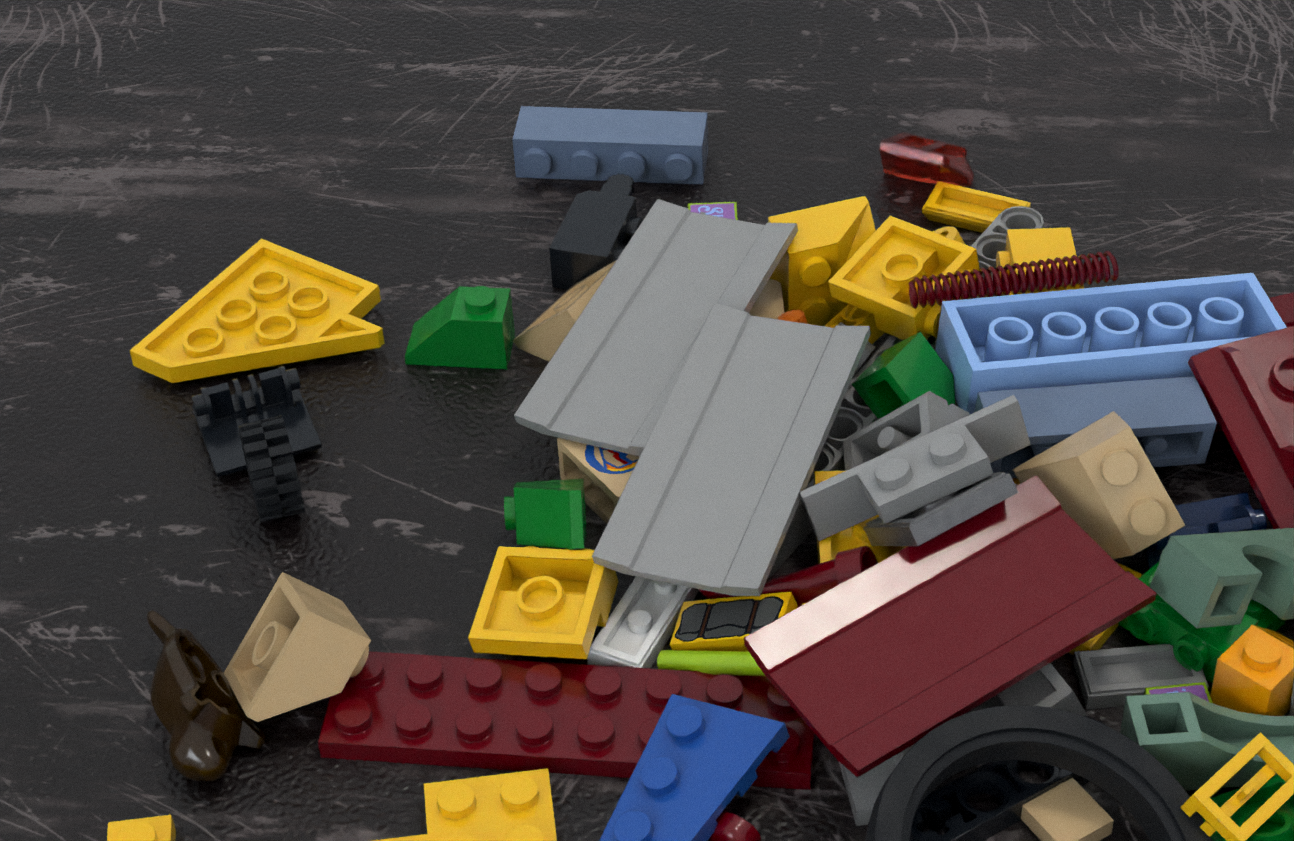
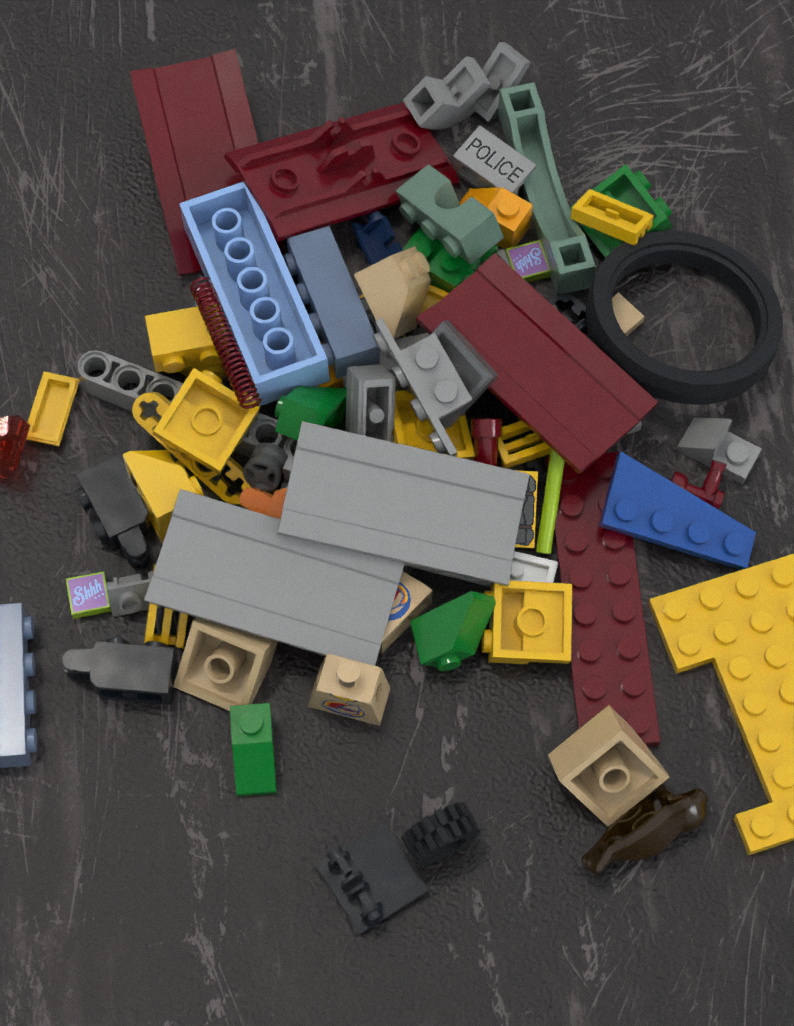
camera: 105 degrees left, 25 degrees up
yellow wing [129,238,385,383] -> none
none -> tan torso [308,654,390,726]

